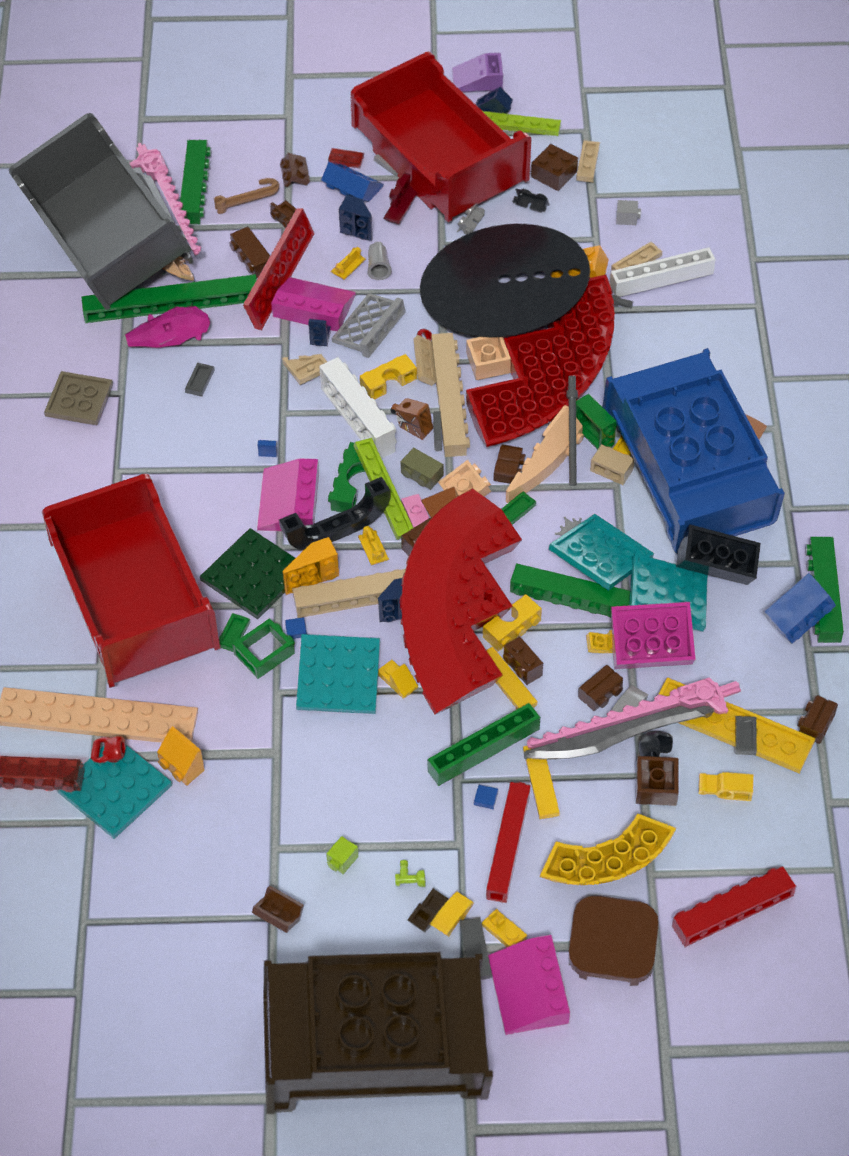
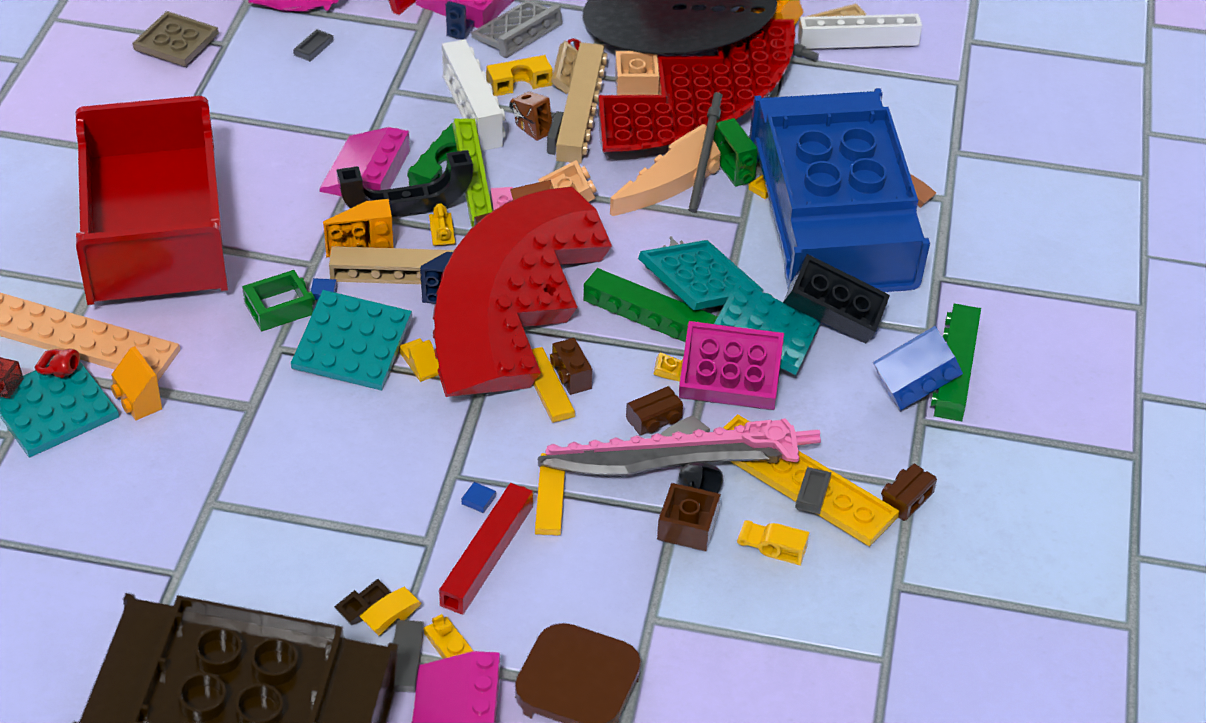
camera: 10 degrees right, 10 degrees down
dark green plate [200,528,295,620] -> none
green tile [219,613,250,652] -> none
reddish brown bracket [252,886,304,933] -> none
blue tile [257,440,278,457] -> none
tan wing [282,354,327,385] -> none
lime brick [326,836,359,874] -> none
lime piece [395,860,426,887] -> none
olive brick [400,447,444,490] -> none
green brick [427,703,540,786] -> none
yellow arch [483,594,542,652] -> none
reddish brown brick [493,444,526,484] -> none
green tile [502,491,536,525] -> none
yellow brick [540,813,676,885] -> none
tan brick [590,444,634,485] -> none
red brick [672,866,796,947] -> none

